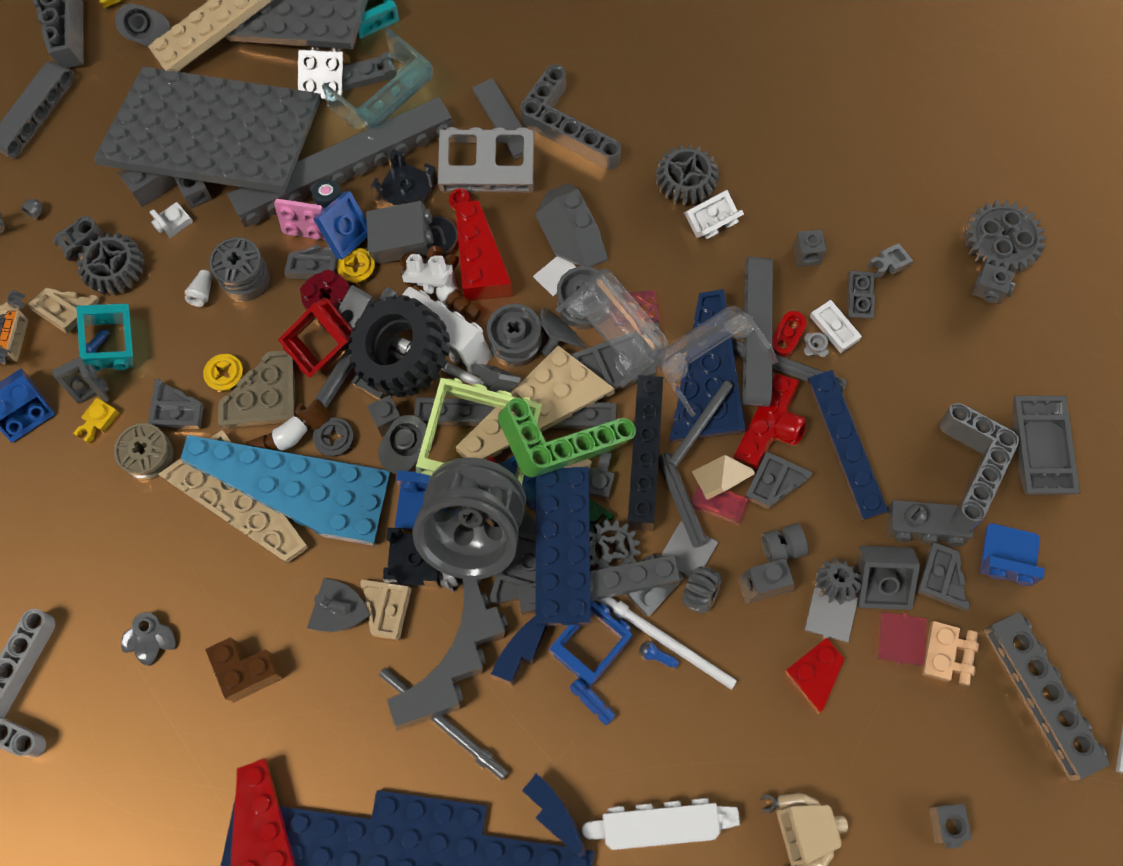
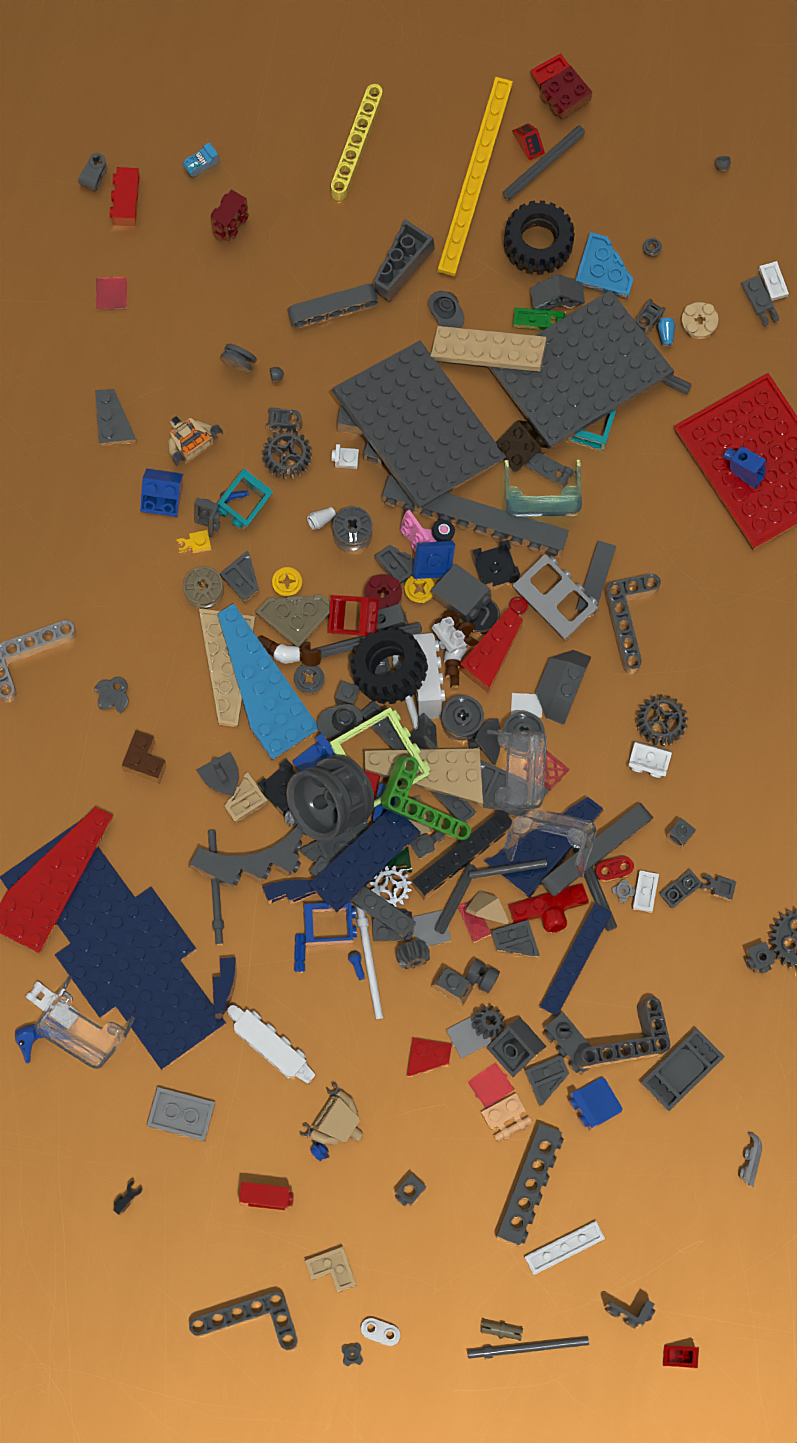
camera: 40 degrees right, 5 degrees up
tan wing [28,288,100,334] -> none

